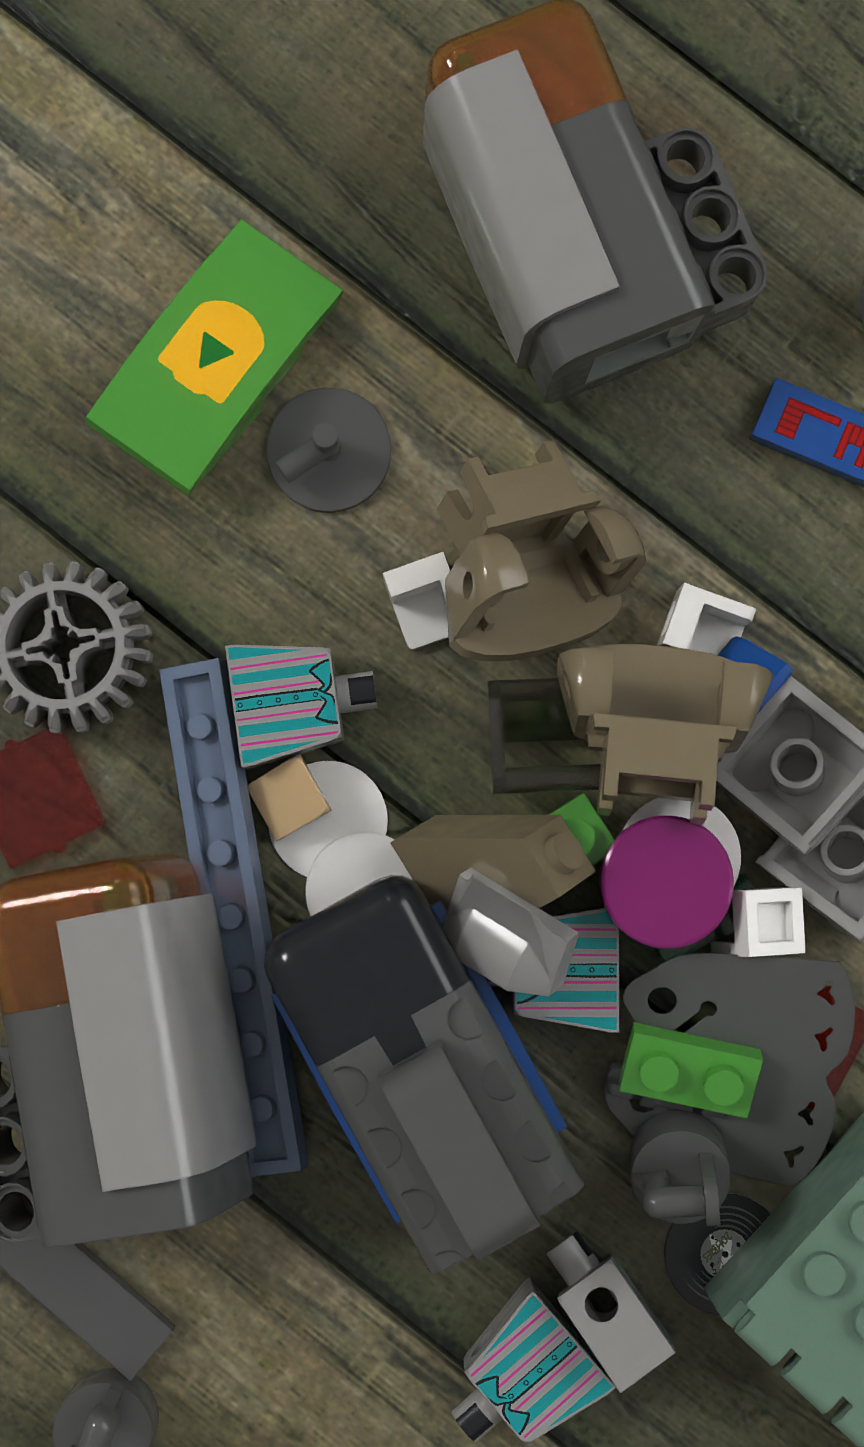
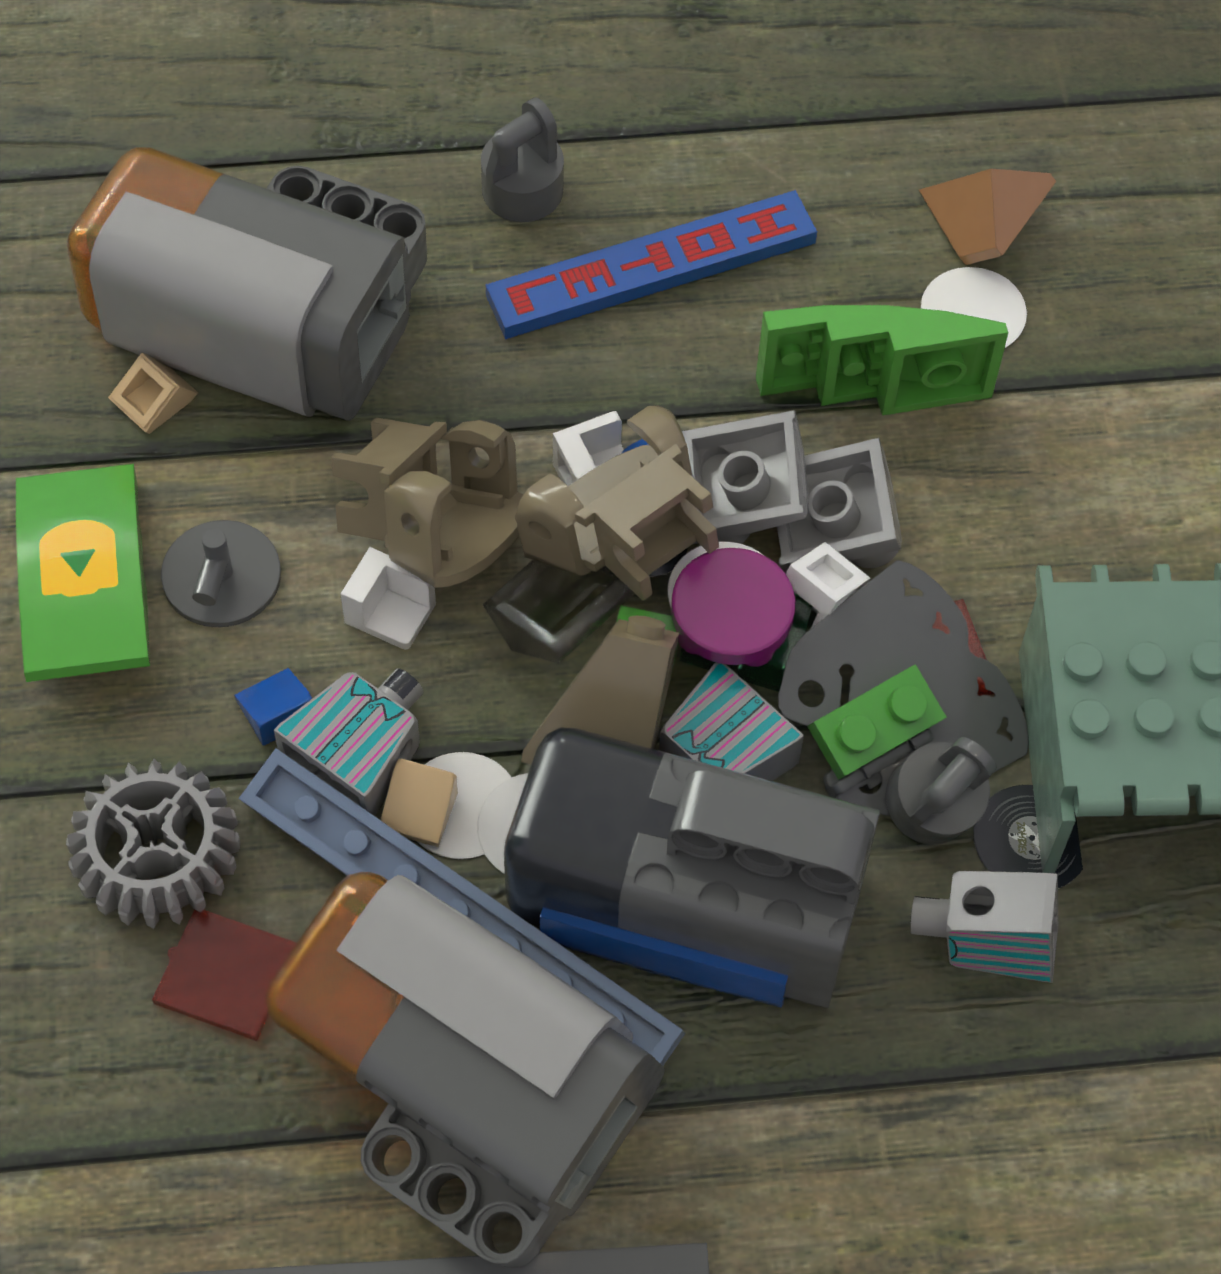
camera: 45 degrees left, 25 degrees down
light grey slope [443,867,579,997] -> none
torso [451,1277,616,1443] -> none
none -> tan slope [108,353,198,434]
none -> blue slope [234,668,313,746]

